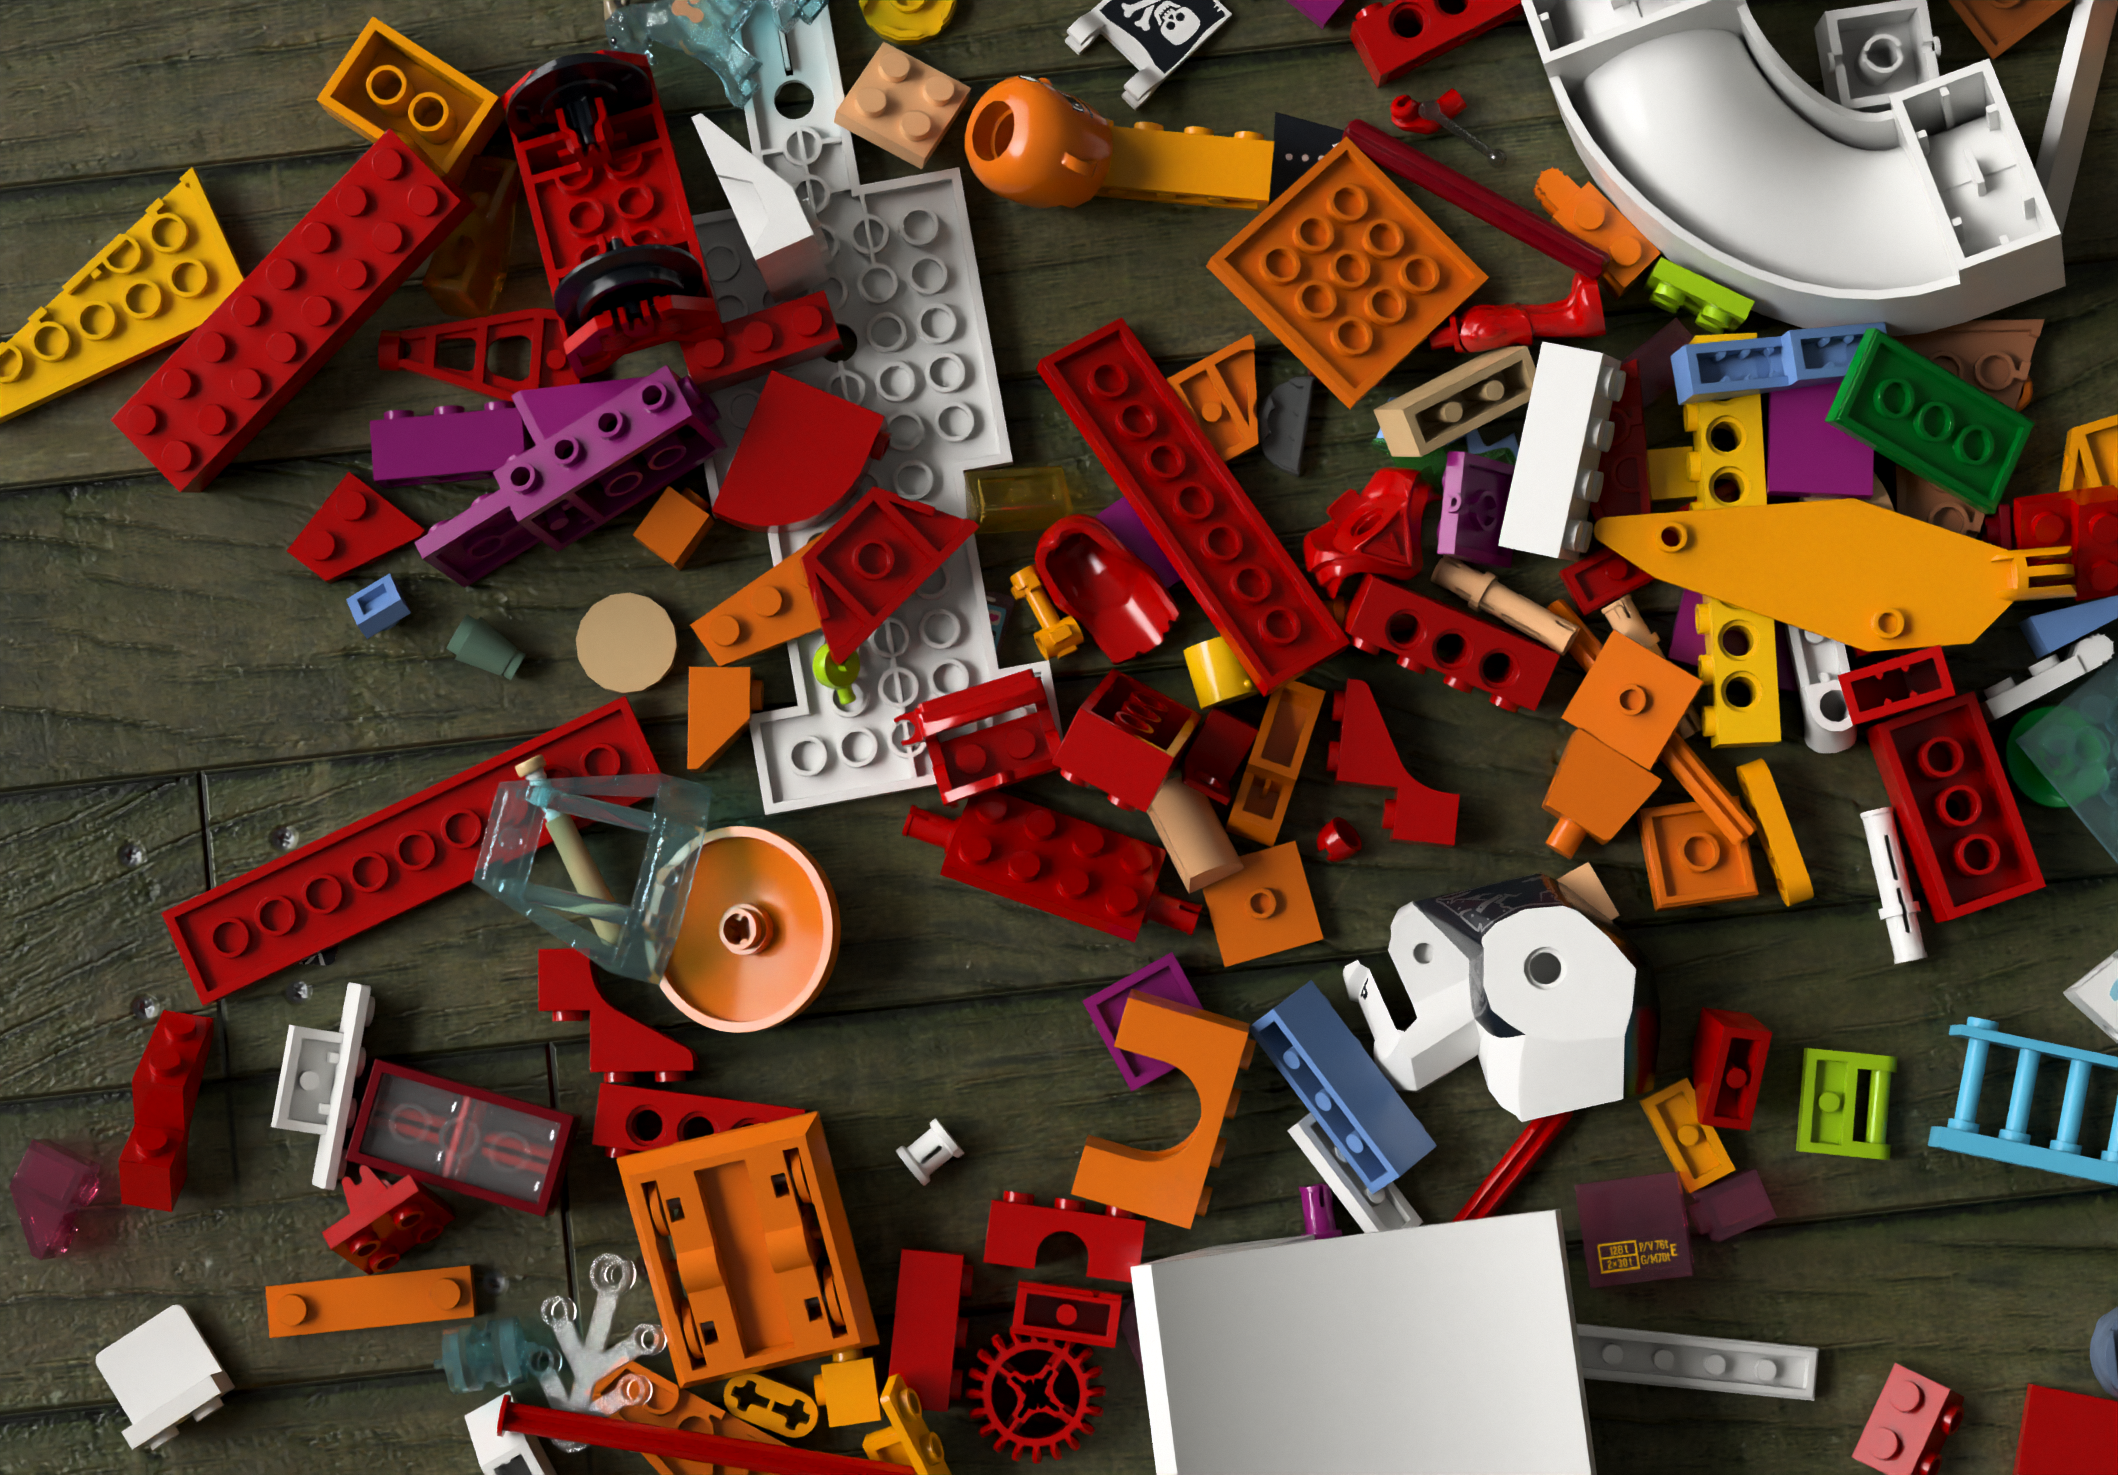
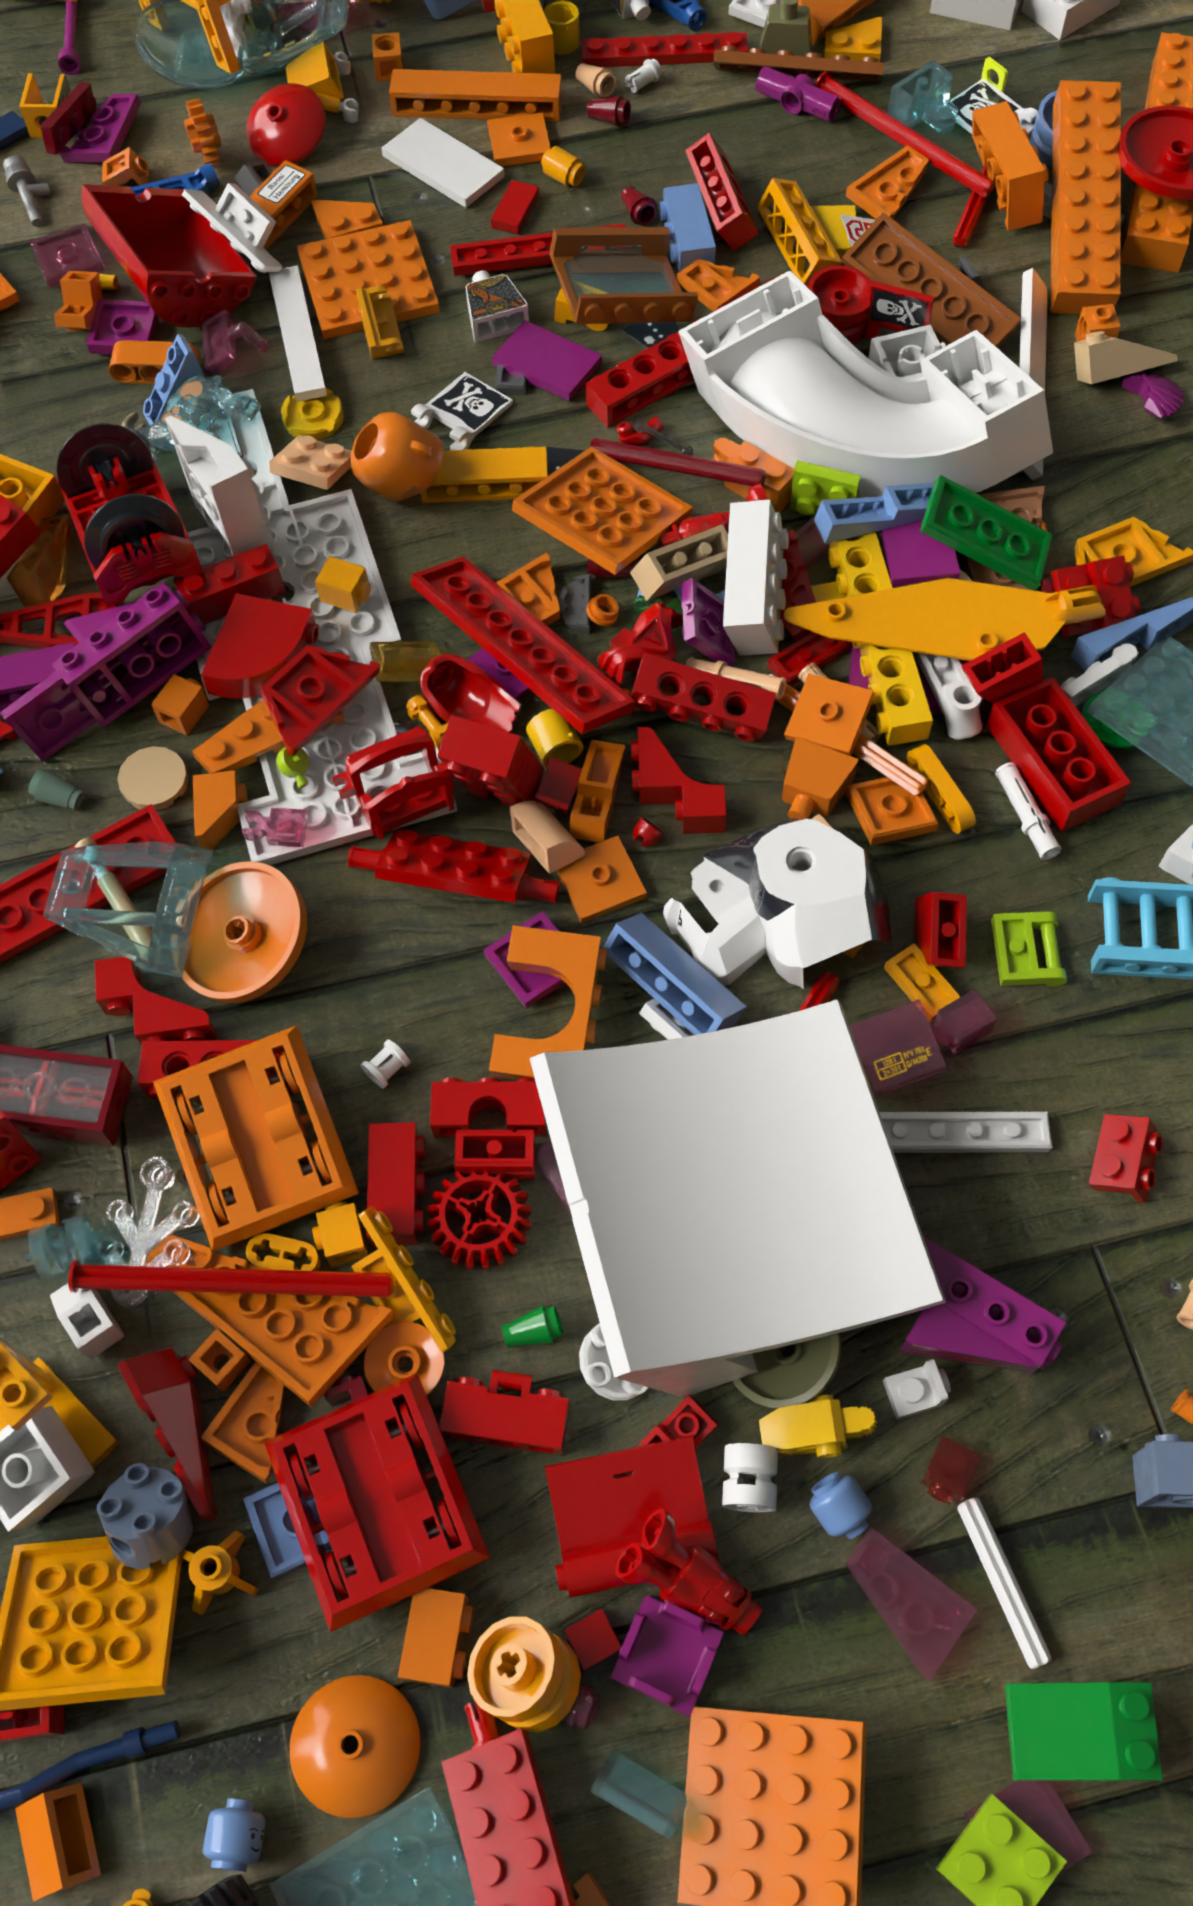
camera: 15 degrees left, 20 degrees down
none -> clear pink plate [242,808,308,847]
none -> light orange brick [315,556,371,613]
none -> orange plate [586,594,619,626]

